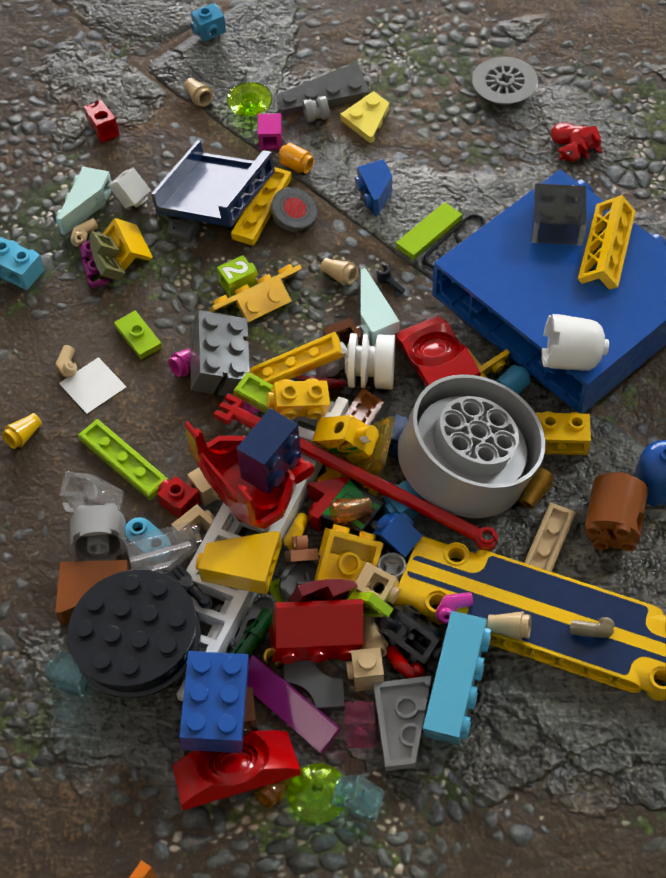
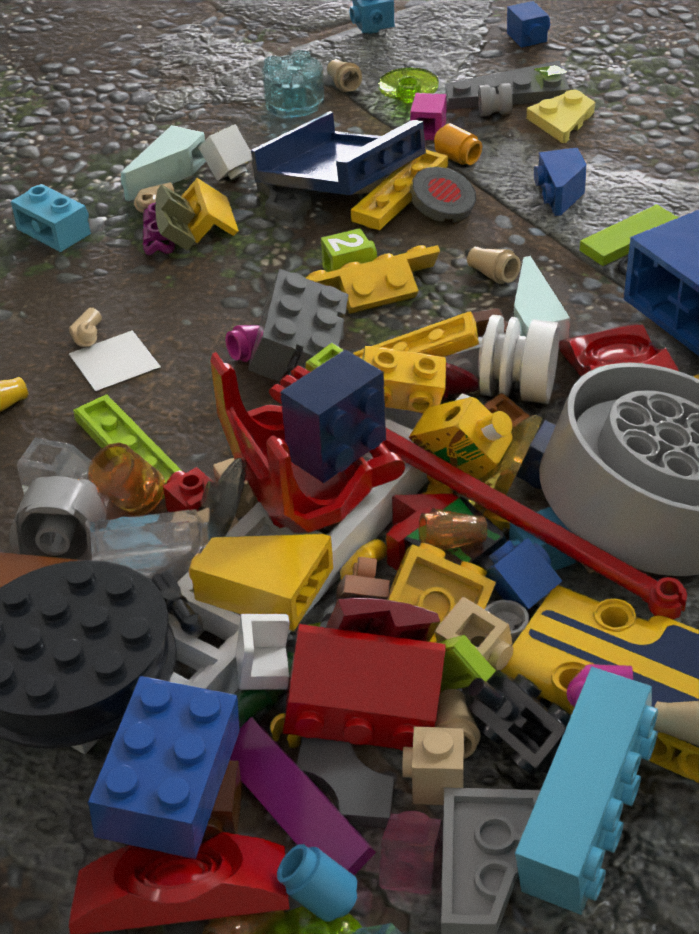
camera: 10 degrees right, 15 degrees down
red leg [83,100,120,143] -> none
lime plate [114,310,162,360] -> none
black hand [376,264,405,294] -> none
red arm [386,646,425,679] -> none
none -> clear orange wheel [88,442,166,516]
none -> clear smoke dish [201,458,246,539]
none -> white panel [236,614,289,690]
none -> clear light blue brick [262,50,325,117]
none -> dark azure brick [277,844,357,922]
none -> blue brick [507,1,550,48]
none -> clear neon green sticker [534,66,567,76]

